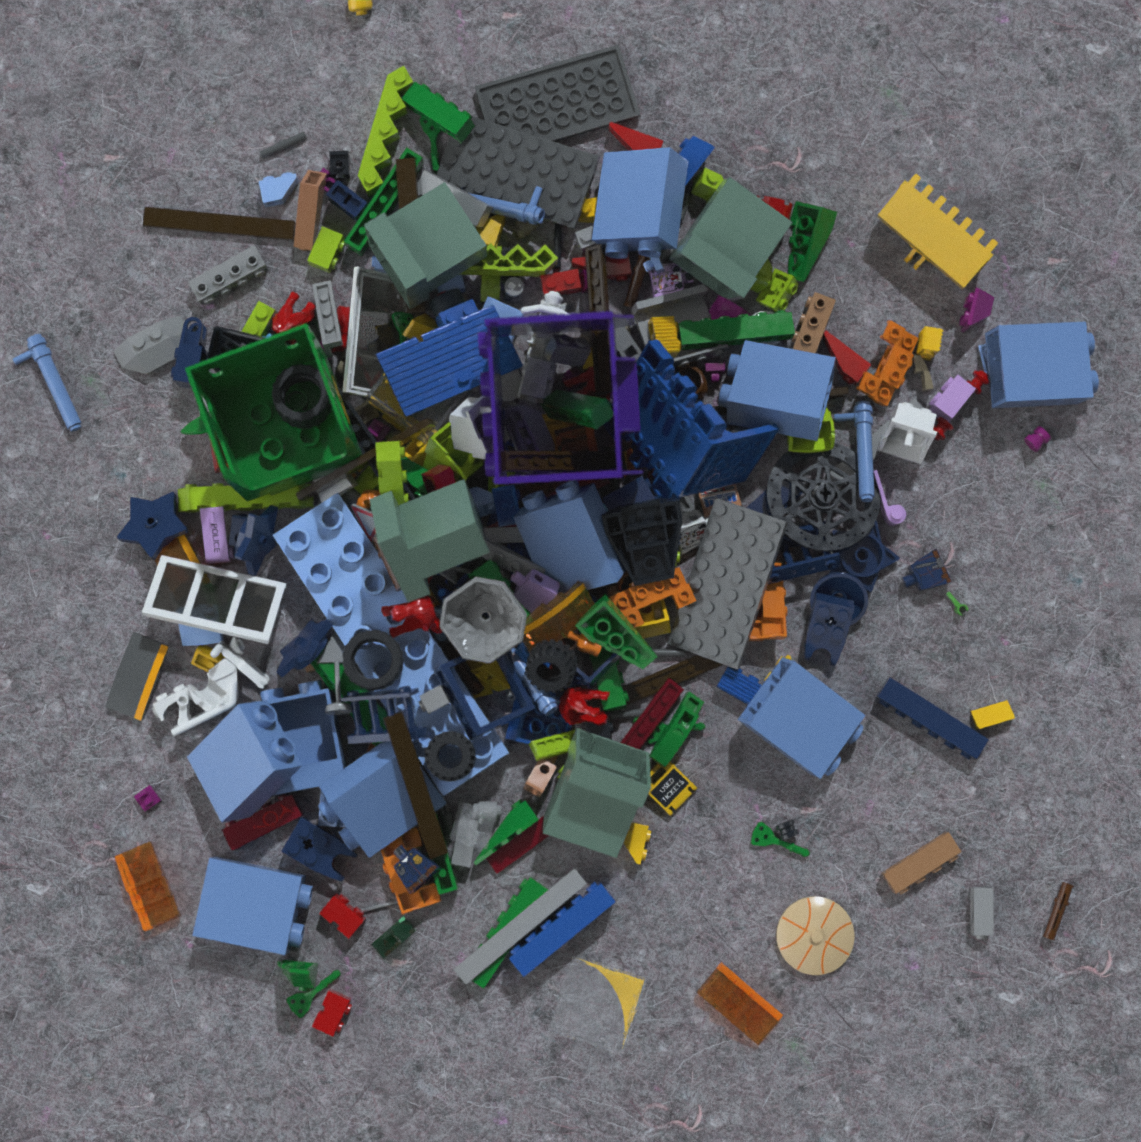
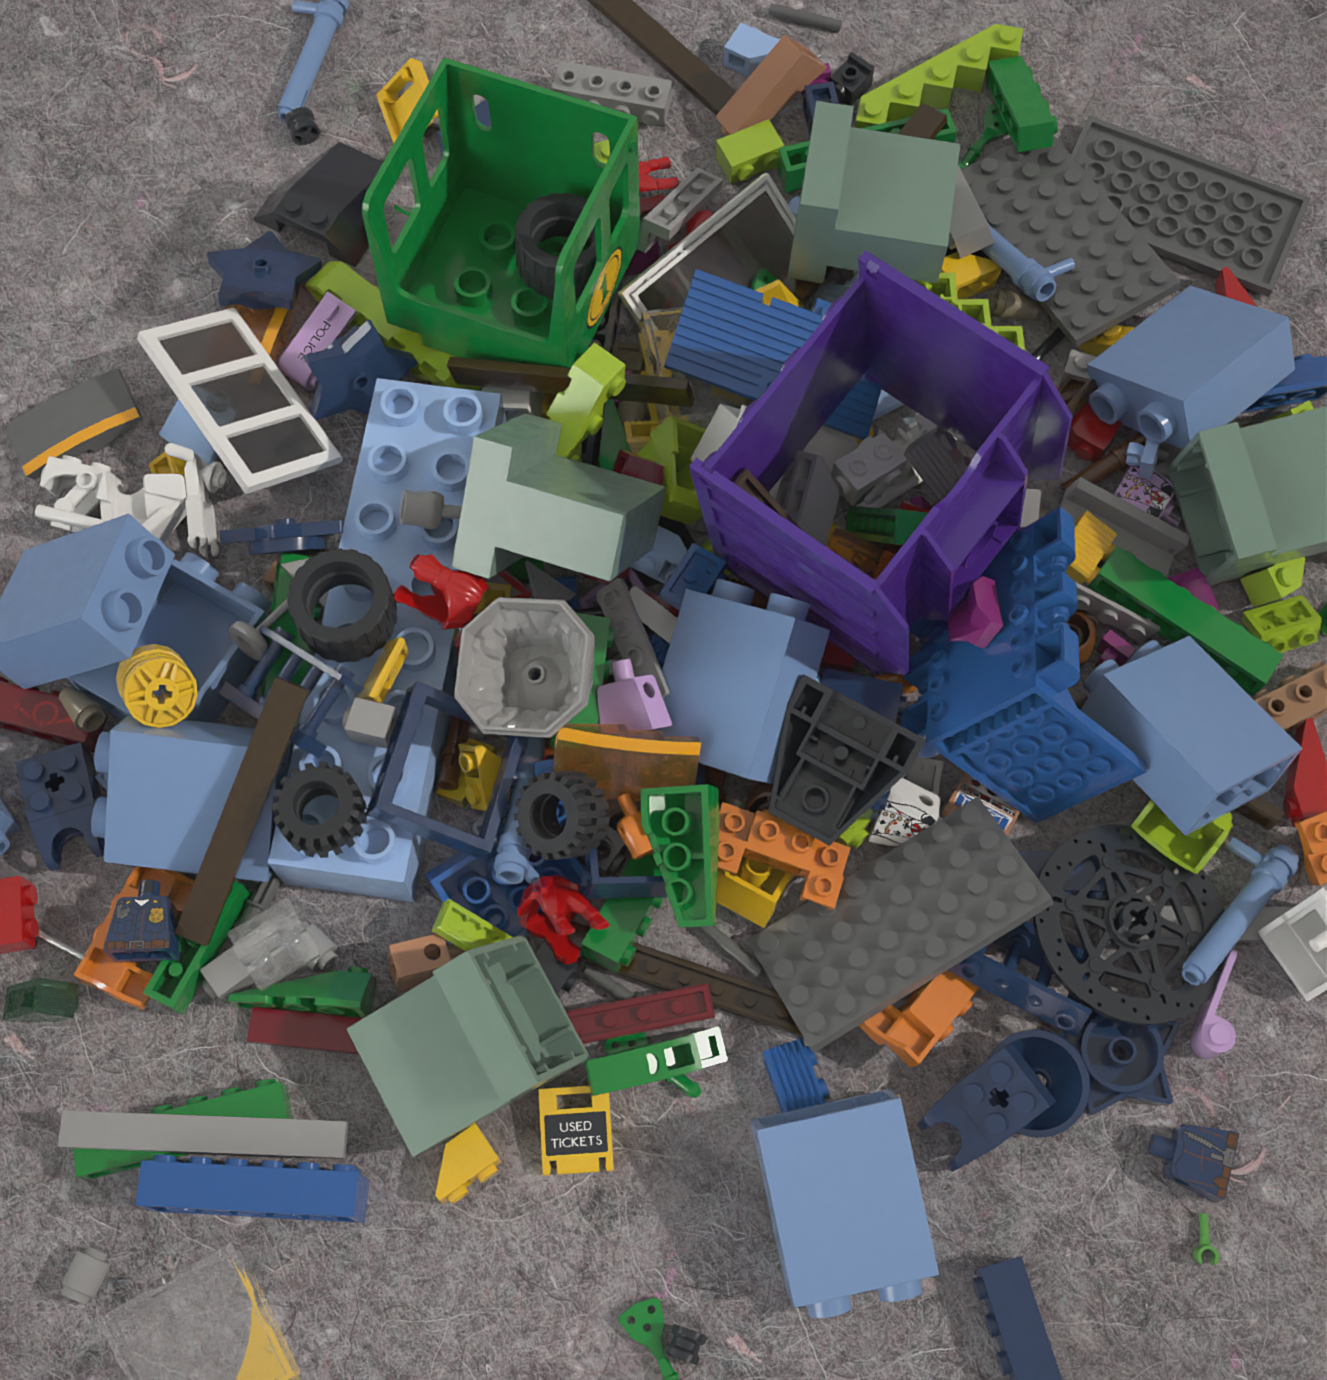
camera: 45 degrees right, 15 degrees down
none -> dark tan cone [59,686,106,732]
none -> light grey brick [60,1246,111,1305]
none -> yellow wheel [116,644,198,728]
none -> black wedge [254,142,383,267]
none -> black wheel [285,107,320,145]
none -> yellow slope [357,637,409,704]
none -> yellow container [376,58,438,144]
none -> light grey piece [399,490,462,529]
none -> magenta slope [947,576,1003,649]

